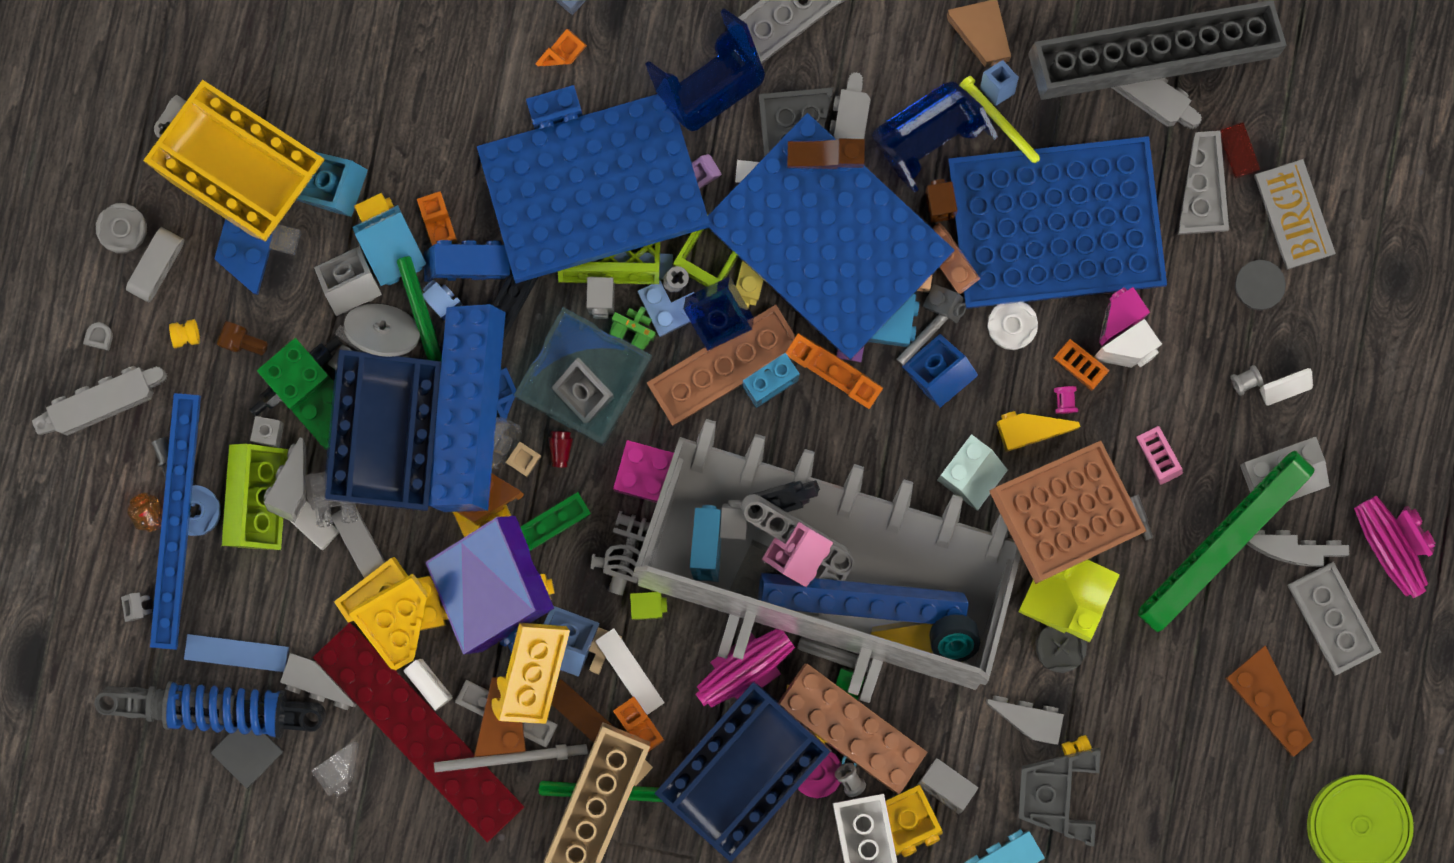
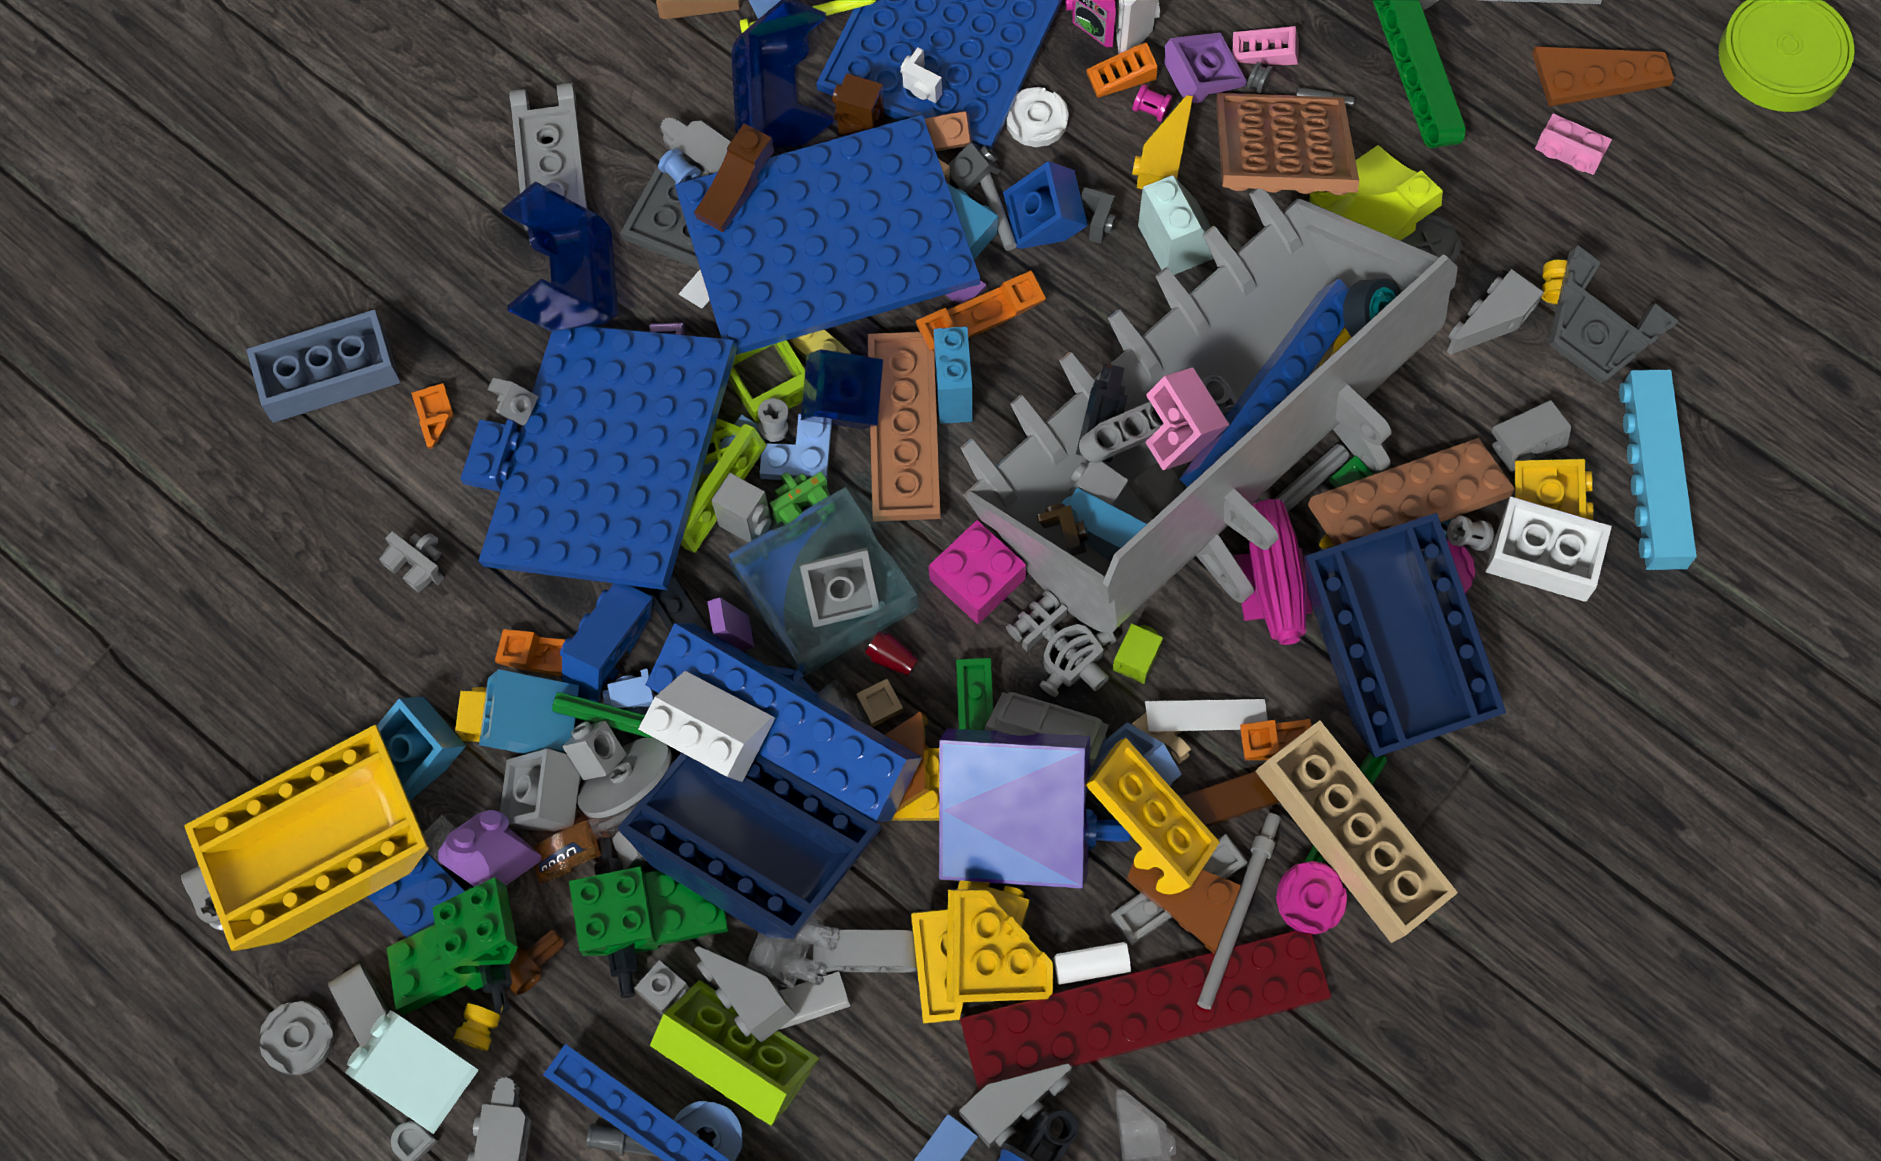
camera: 60 degrees left, 15 degrees down
none -> light aqua slope [345,1010,478,1134]
none -> light grey hips [379,531,444,593]
none -> green piece [387,877,518,1015]
none -> medium lavender slope [438,810,541,887]
none -> light grey bracket [488,378,538,426]
none -> clear orange slope [533,820,601,884]
none -> light grey brick [562,721,627,780]
none -> white slope [638,671,775,782]
none -> medium blue bush [658,148,701,184]
none -> medium lavender tile [708,598,754,651]
none -> white bracket [900,47,942,103]
none -> light grey piece [985,692,1109,766]
none -> dark brown bracket [1037,503,1089,556]
none -> dark grey bracket [1081,187,1116,244]
none -> medium lavender slope [1164,33,1247,103]
none -> dark grey bush [1246,61,1273,94]
none -> dark pink tile [1276,861,1347,934]
none -> bright pink bracket [1535,113,1612,175]

